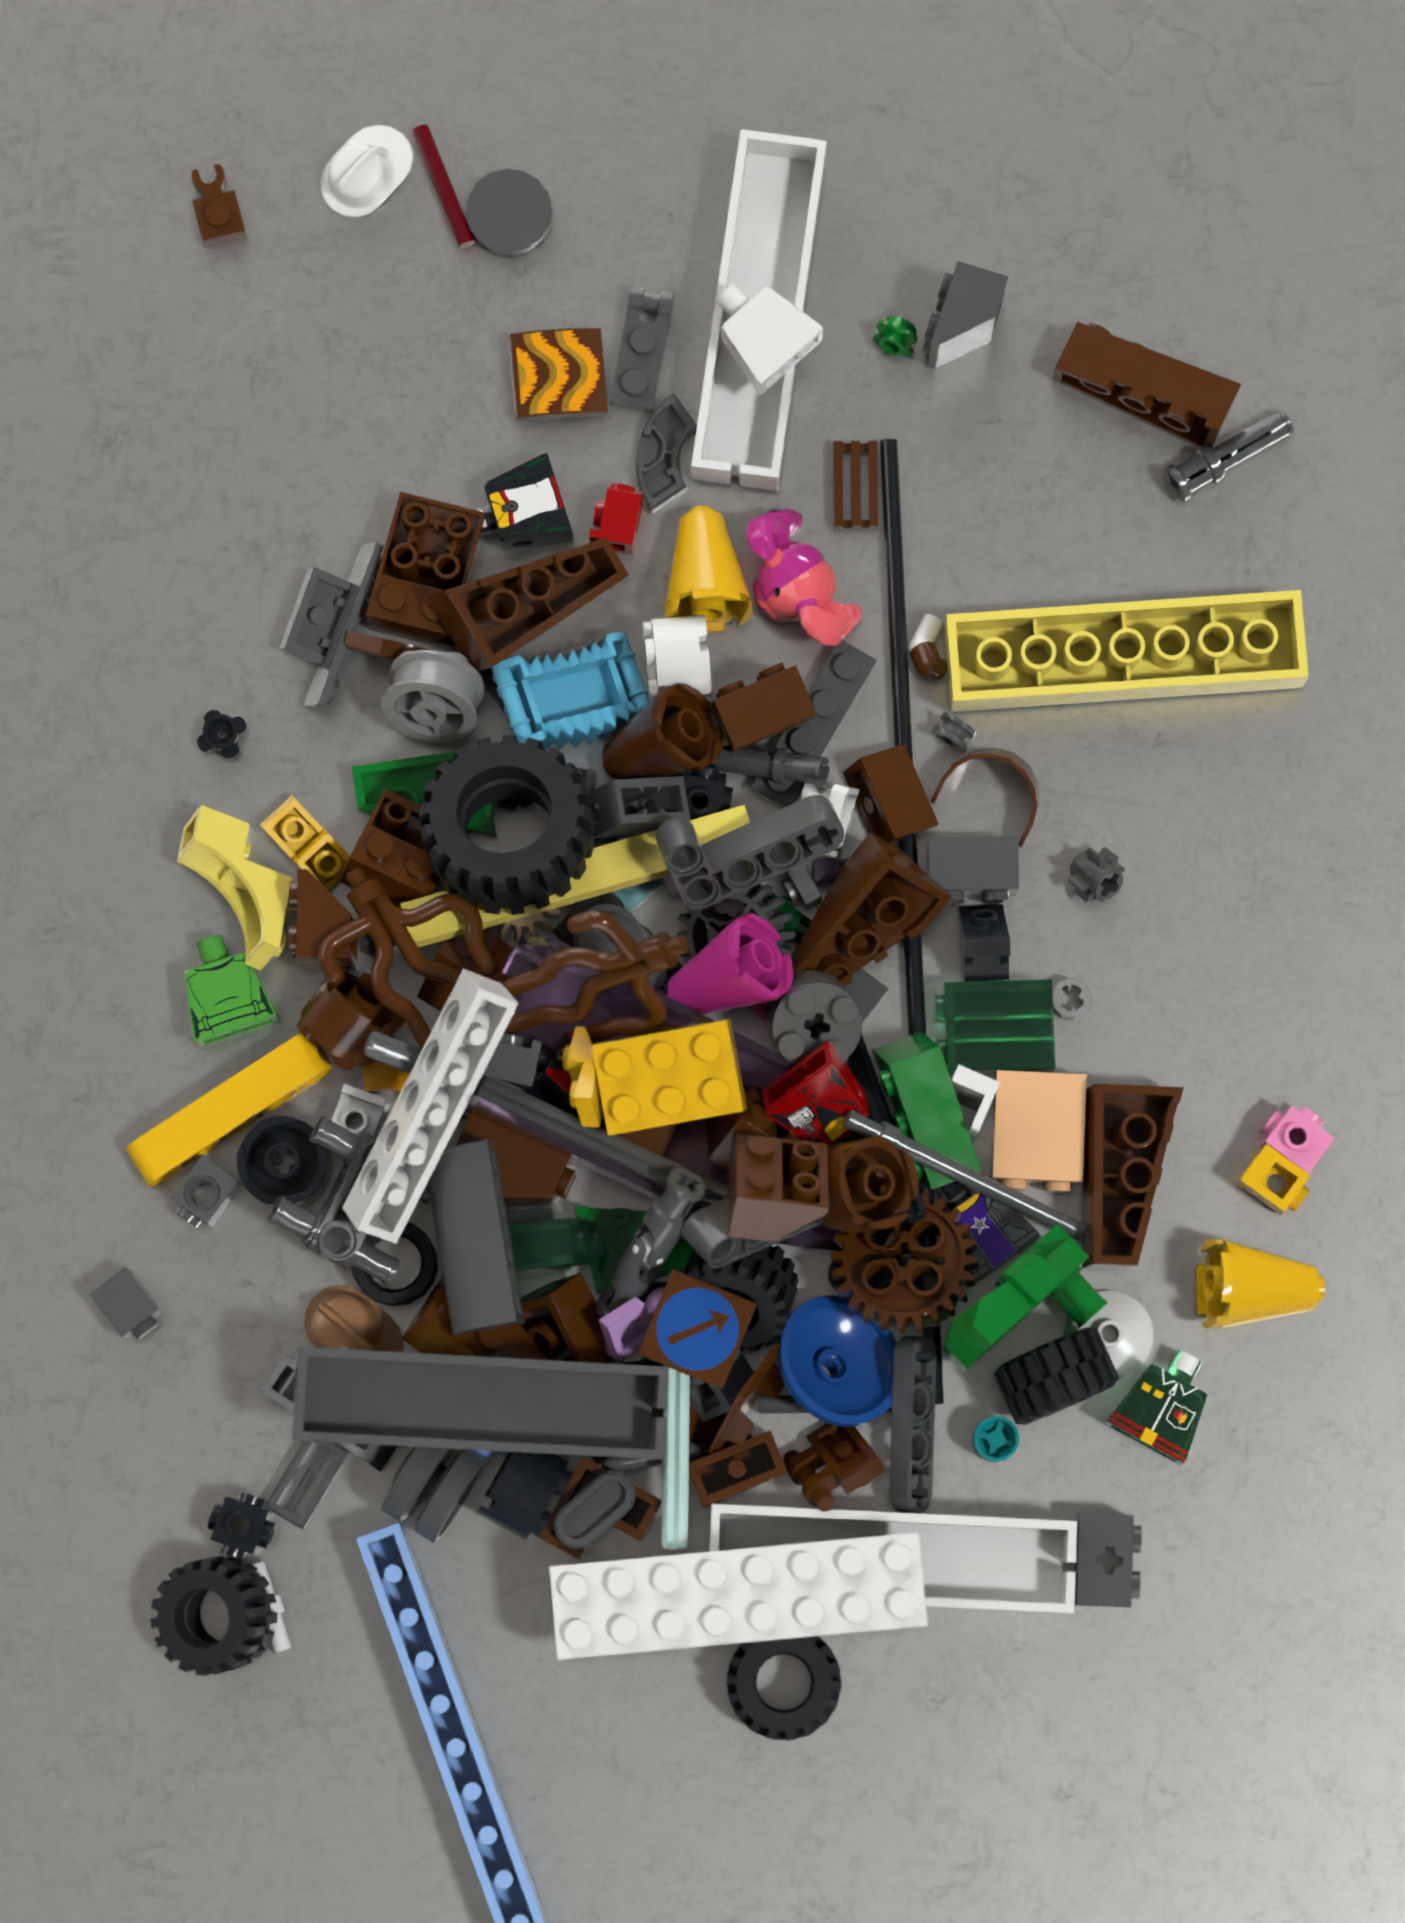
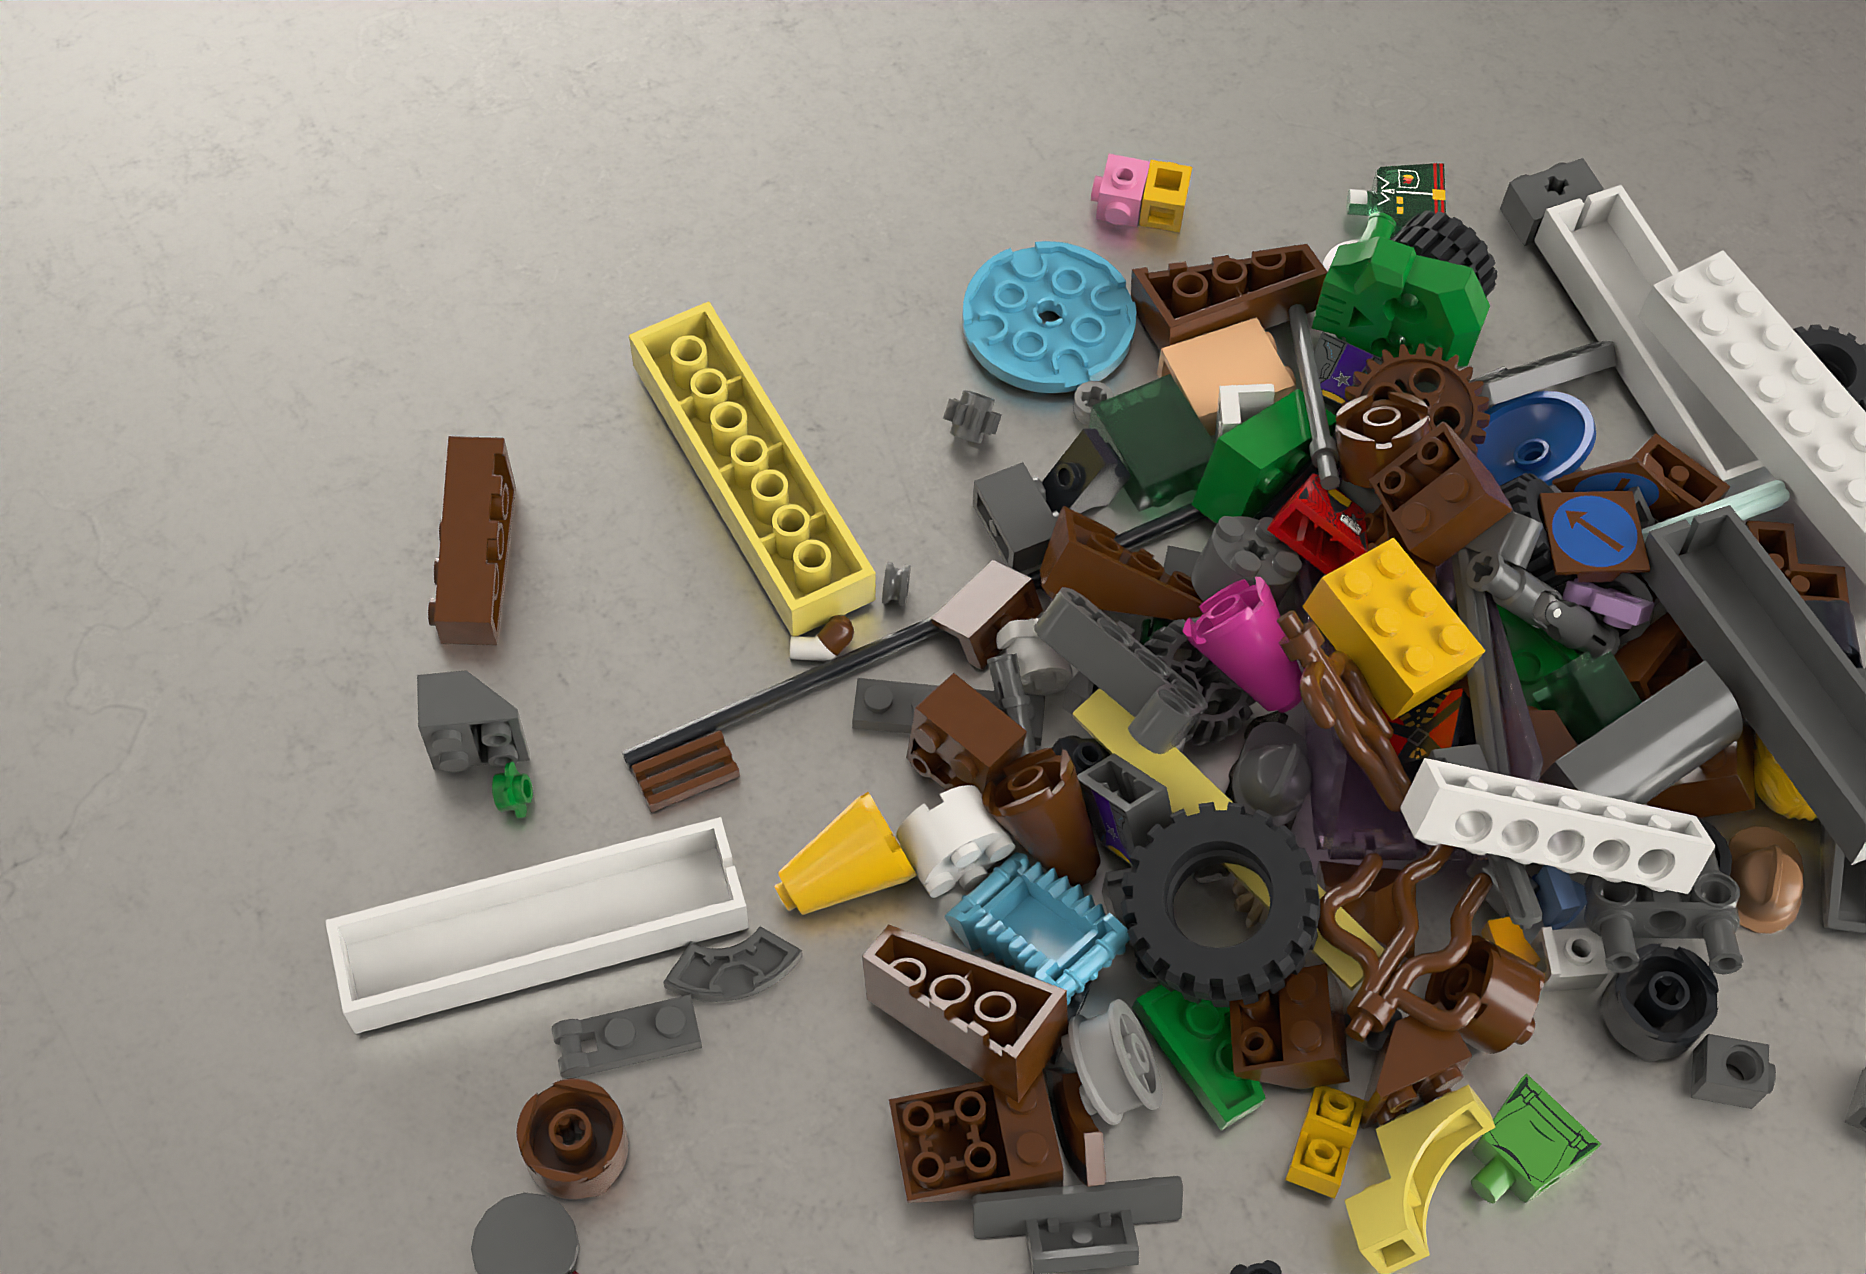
camera: 120 degrees left, 20 degrees down
yellow beam [125,1033,334,1187] -> none
torso [475,453,574,551] -> none
slope [507,328,608,422] -> none
dark grey tile [555,1472,636,1548] -> none
yellow slope [563,1026,603,1128] -> none
red brick [589,483,643,555] -> none
white torso [716,284,823,395] -> none
hair [746,508,862,646] -> none
reddish brown plate [783,1423,886,1512] -> none
reddish brown piece [930,748,1040,848] -> none
teal wheel [972,1416,1019,1463] -> none
dark grey pin [1164,409,1294,502] -> none
yellow cone [1195,1239,1325,1329] -> none
none -> reddish brown brick [516,1078,629,1199]
none -> medium azure plate [962,241,1137,393]

